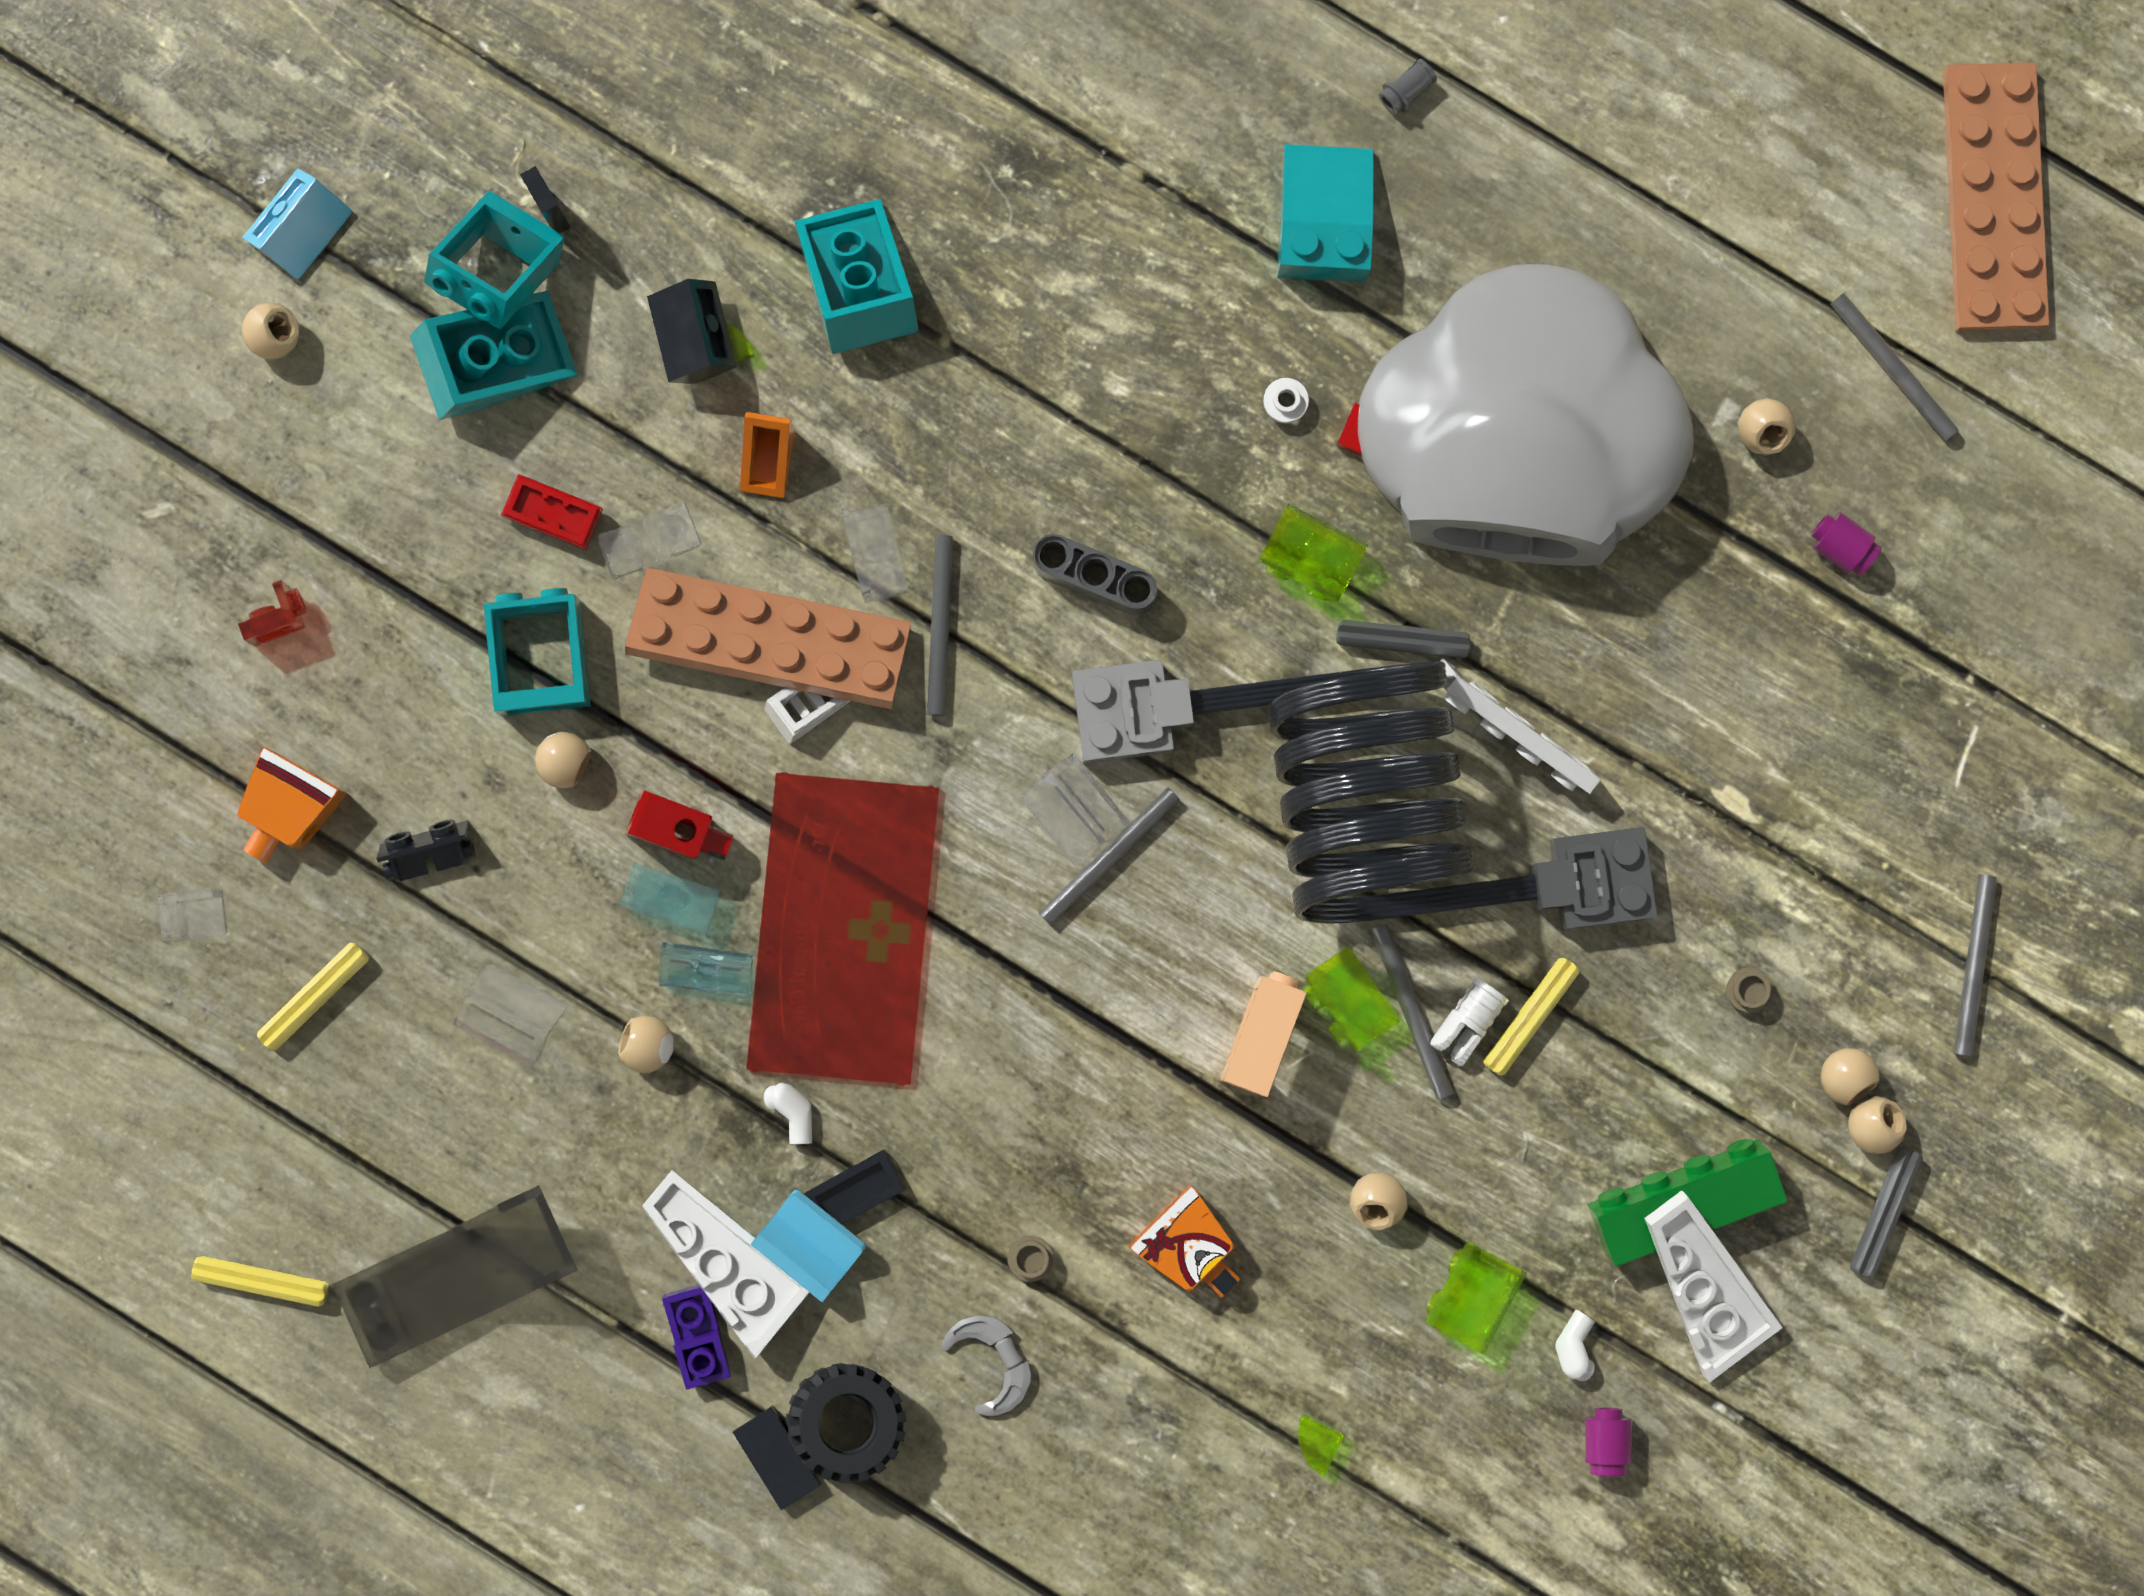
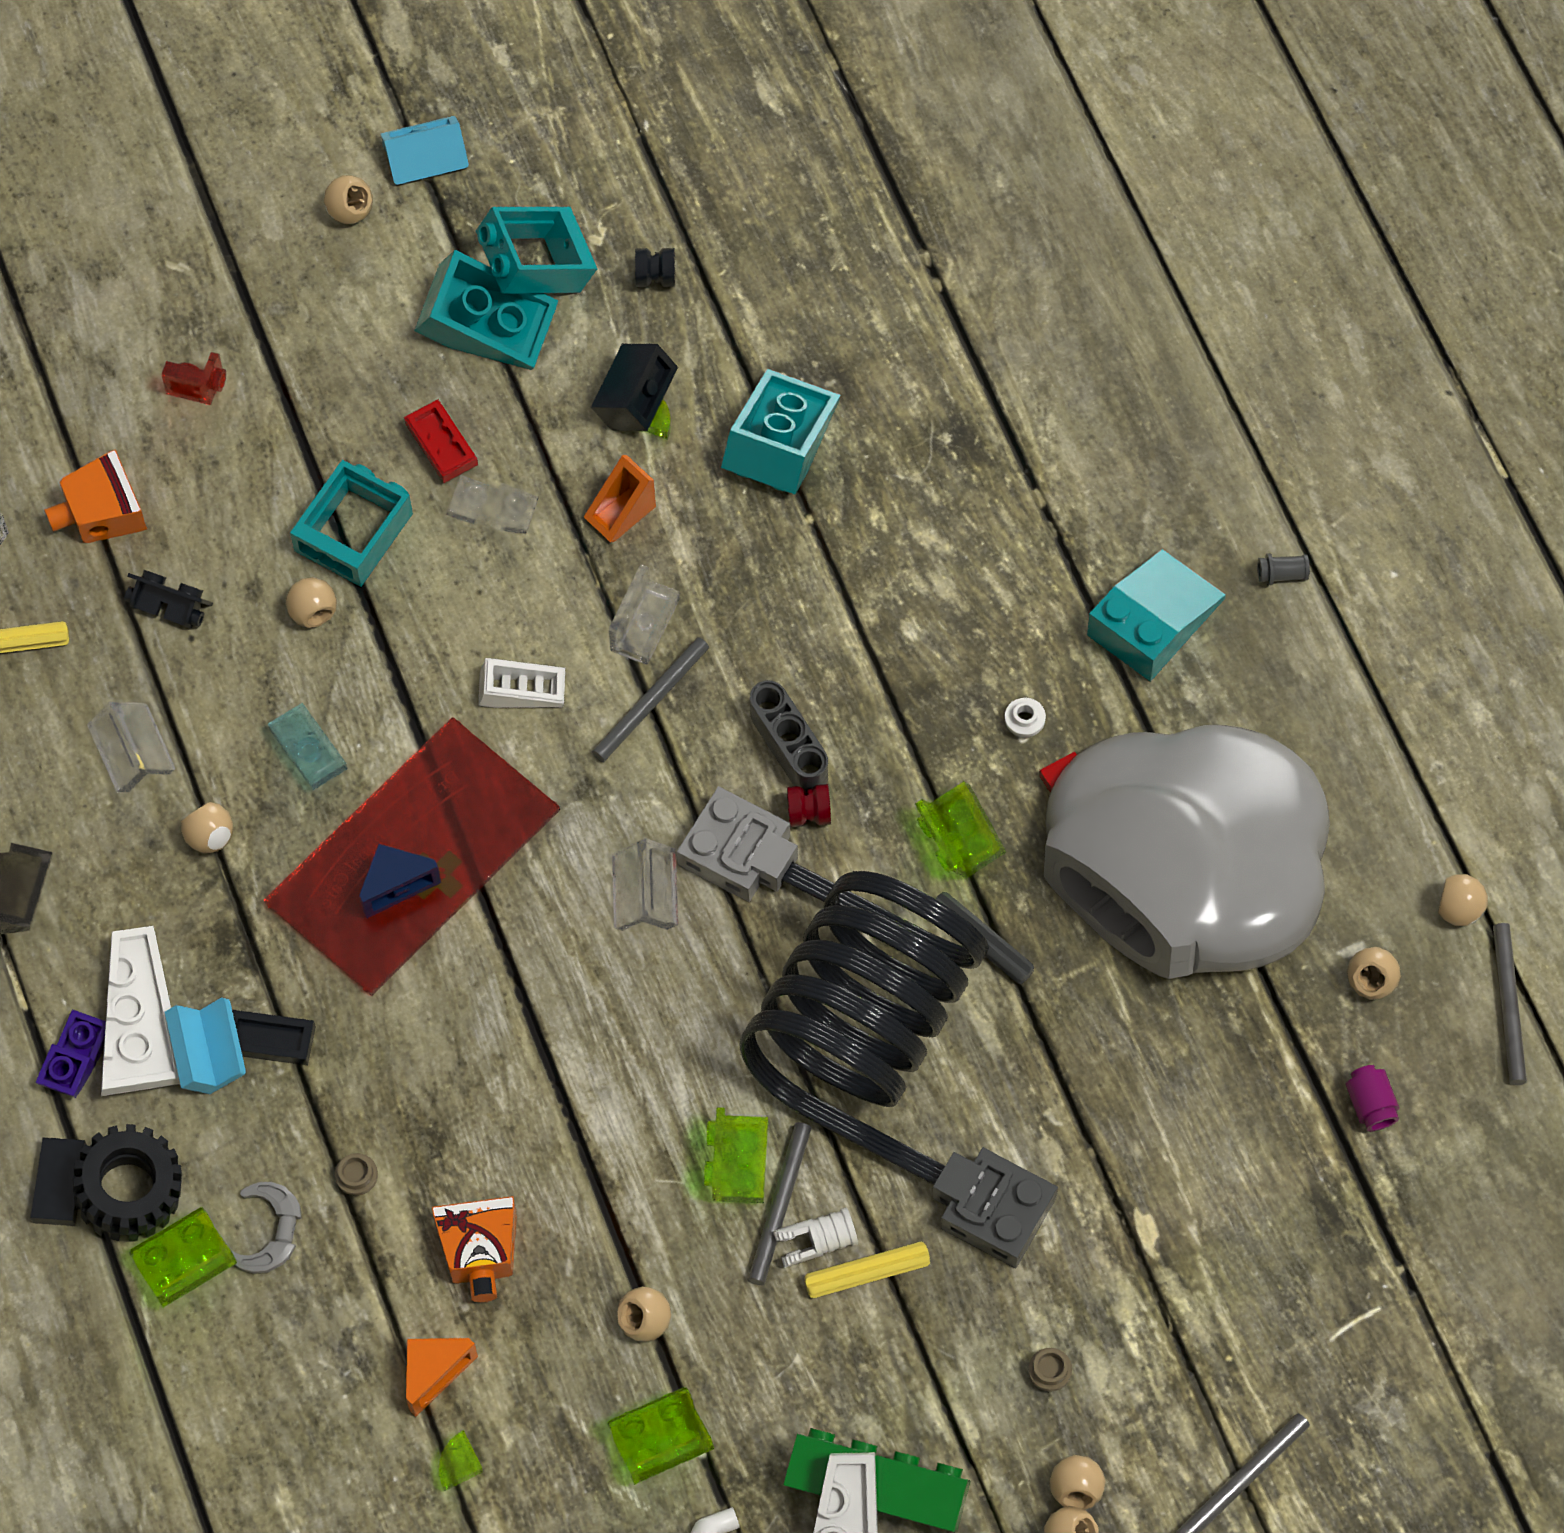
camera: 40 degrees right, 20 degrees down
black tile [520,166,571,233] -> none
nougat plate [625,567,911,709] -> none
red torso [625,790,734,860] -> none
clear light blue plate [659,942,754,998] -> none
white arm [764,1083,812,1144] -> none
dark grey bar [1038,787,1180,926] -> none
light nougat window [1220,971,1306,1097] -> none
white wing [1440,657,1601,794] -> none
none -> clear neon green bracket [129,1207,237,1308]
none -> dark blue slope [359,844,441,918]
none -> orange slope [406,1338,478,1417]
none -> black wheel [635,248,675,288]
none -> dark red wheel [787,784,831,827]
none -> tan piece [1438,874,1488,926]

